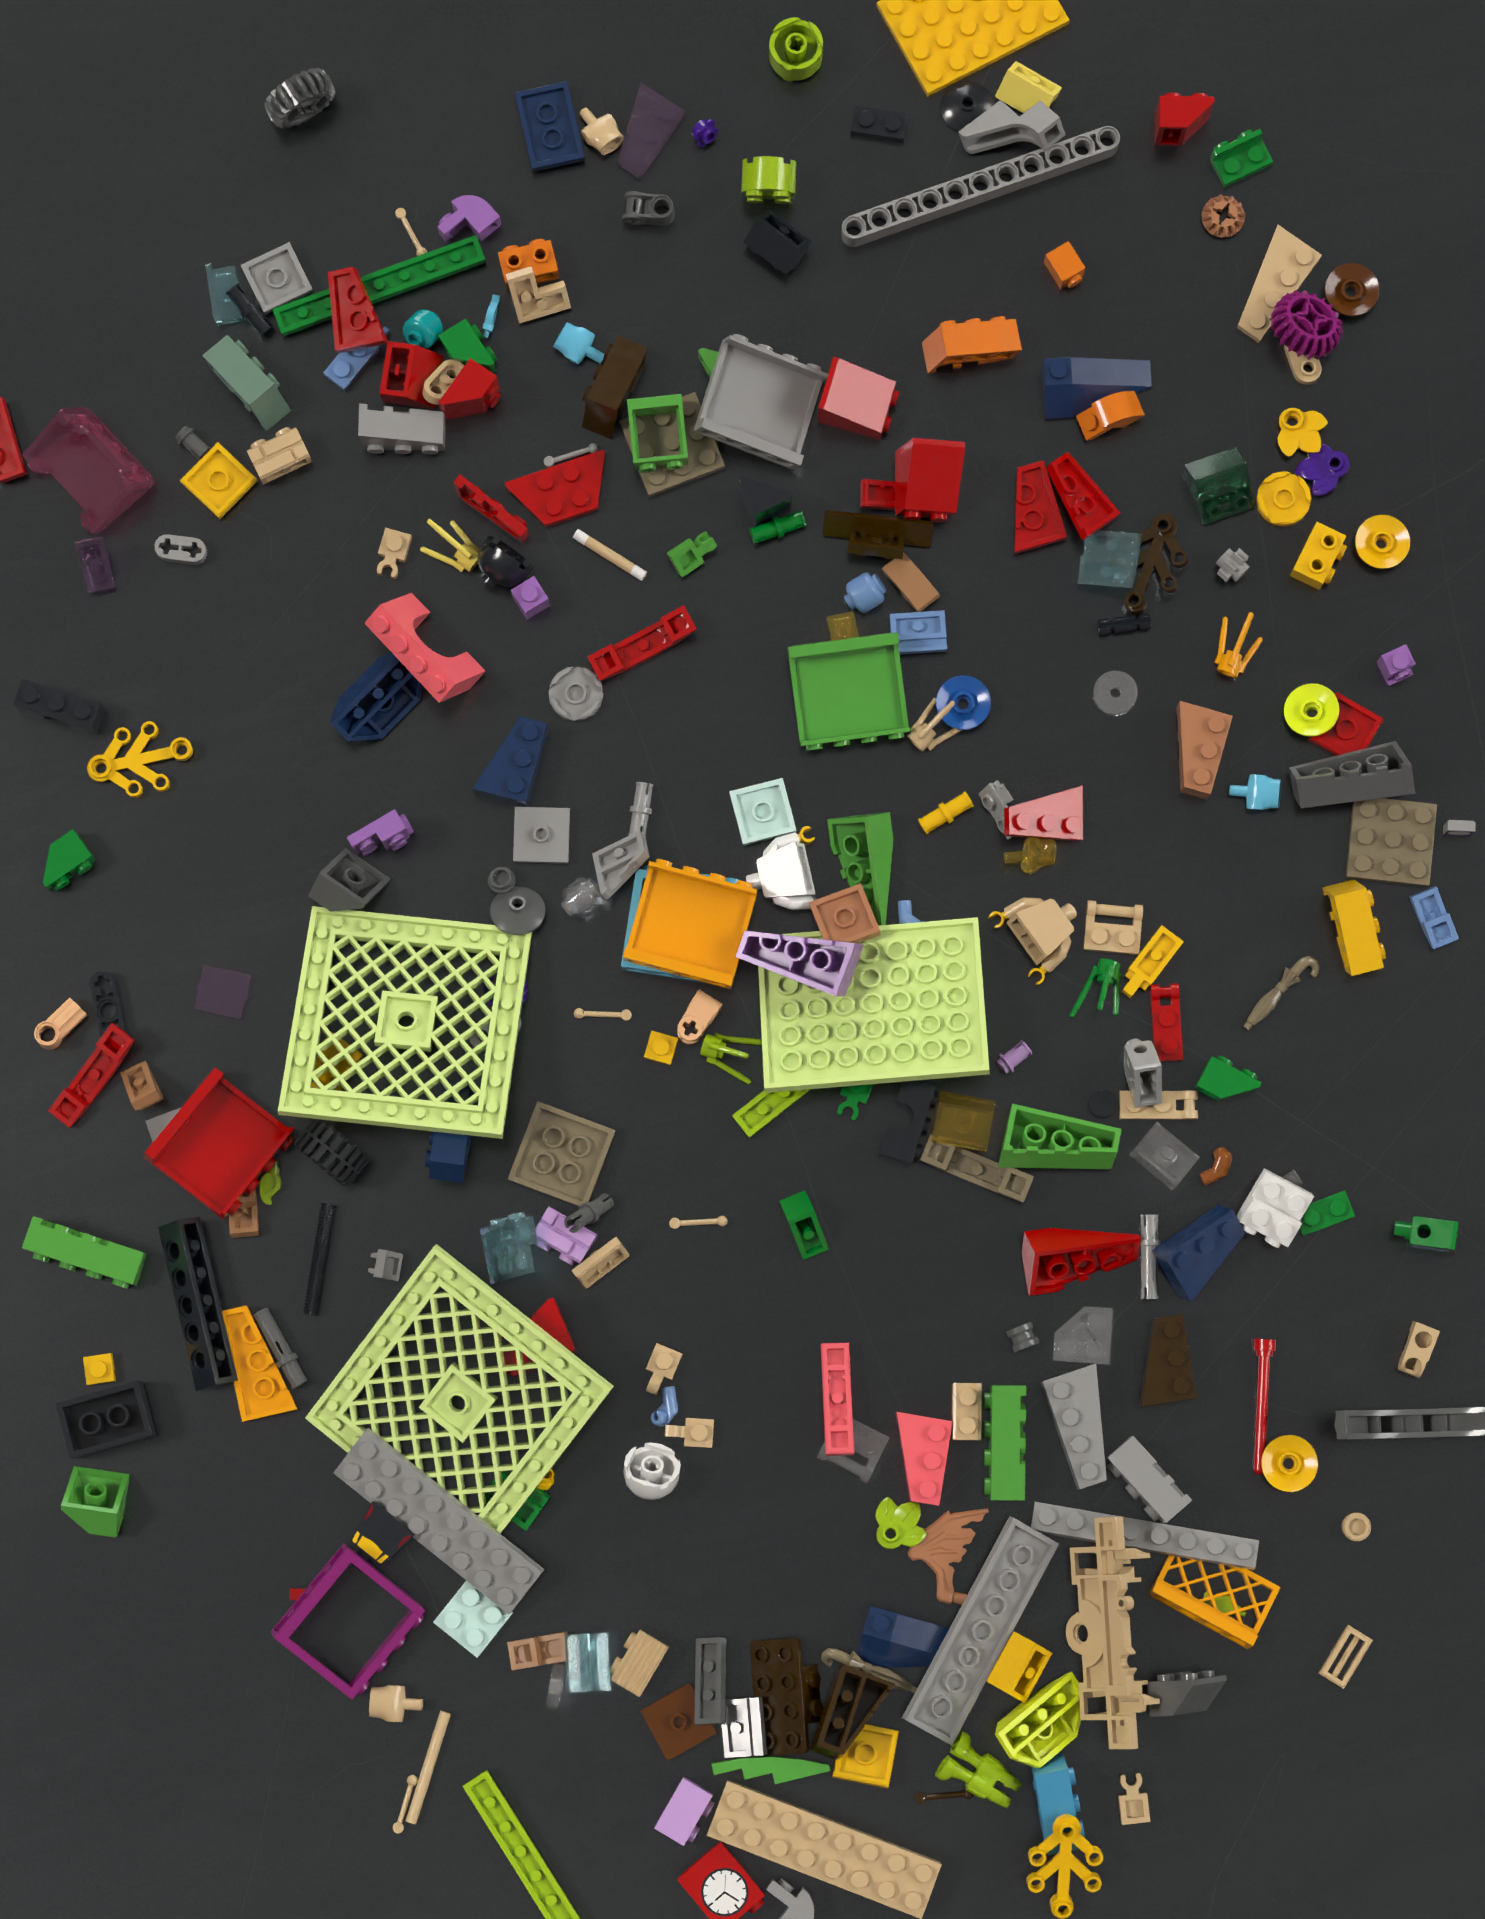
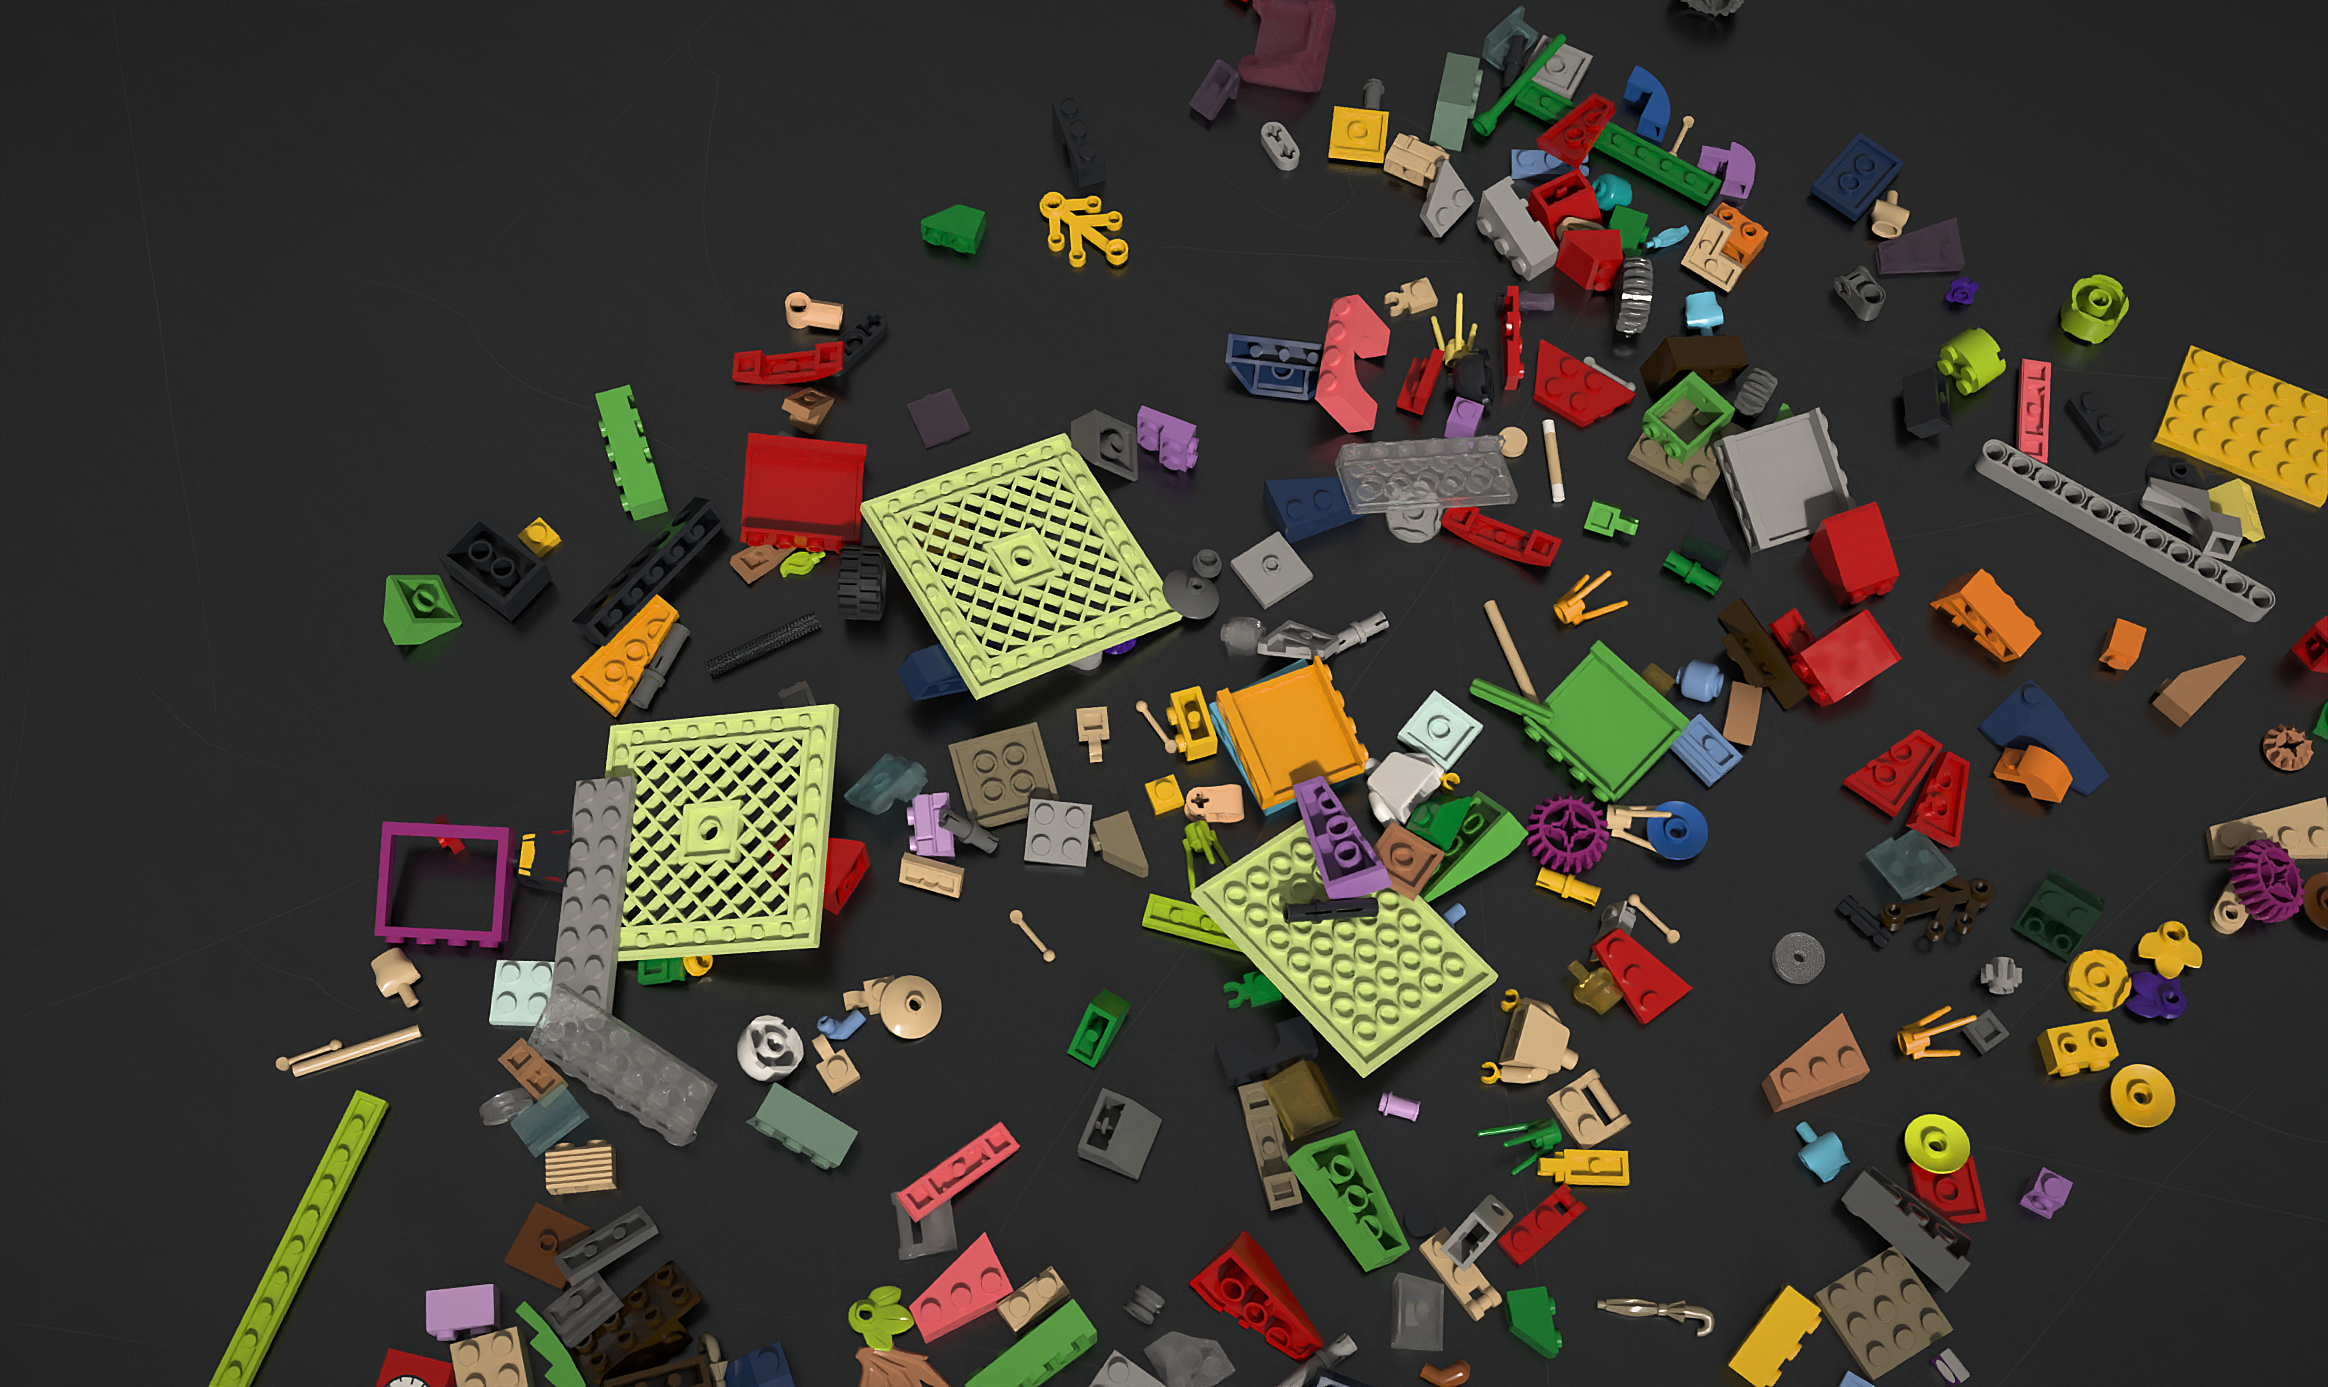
camera: 50 degrees right, 15 degrees down
none -> clear bracket [527,983,718,1147]
none -> sand green wedge [745,1082,858,1170]
none -> tan dish [879,975,942,1039]
none -> light grey plate [1024,798,1092,867]
none -> tan plate [1076,706,1109,763]
none -> dark grey slope [1078,1088,1162,1180]
none -> dark tan slope [1089,811,1149,878]
none -> yellow brick [1166,686,1218,761]
none -> black pin [1282,897,1379,924]
none -> clear bracket [1335,435,1518,515]
none -> red bracket [1396,348,1445,416]
none -> green slope [1406,794,1473,851]
none -> light grey wing [1420,159,1475,238]
none -> bright green axle [1470,678,1555,726]
none -> green piece [1472,33,1566,136]
none -> tan bar [1484,600,1540,704]
none -> clear purple pin [1495,290,1554,313]
none -> tan tile [1497,427,1527,457]
none -> magenta gear [1525,792,1610,875]
none -> light orange plant [1553,570,1628,626]
none -> dark grey gear [1614,256,1653,334]
none -> blue brick [1623,65,1670,143]
none -> tan hinge [1628,894,1680,943]
none -> dark grey gear [1733,367,1778,418]
none -> dark grey plate [1962,1009,2010,1055]
none -> coral plate [2016,359,2051,465]
none -> medium nougat slope [2152,655,2246,727]

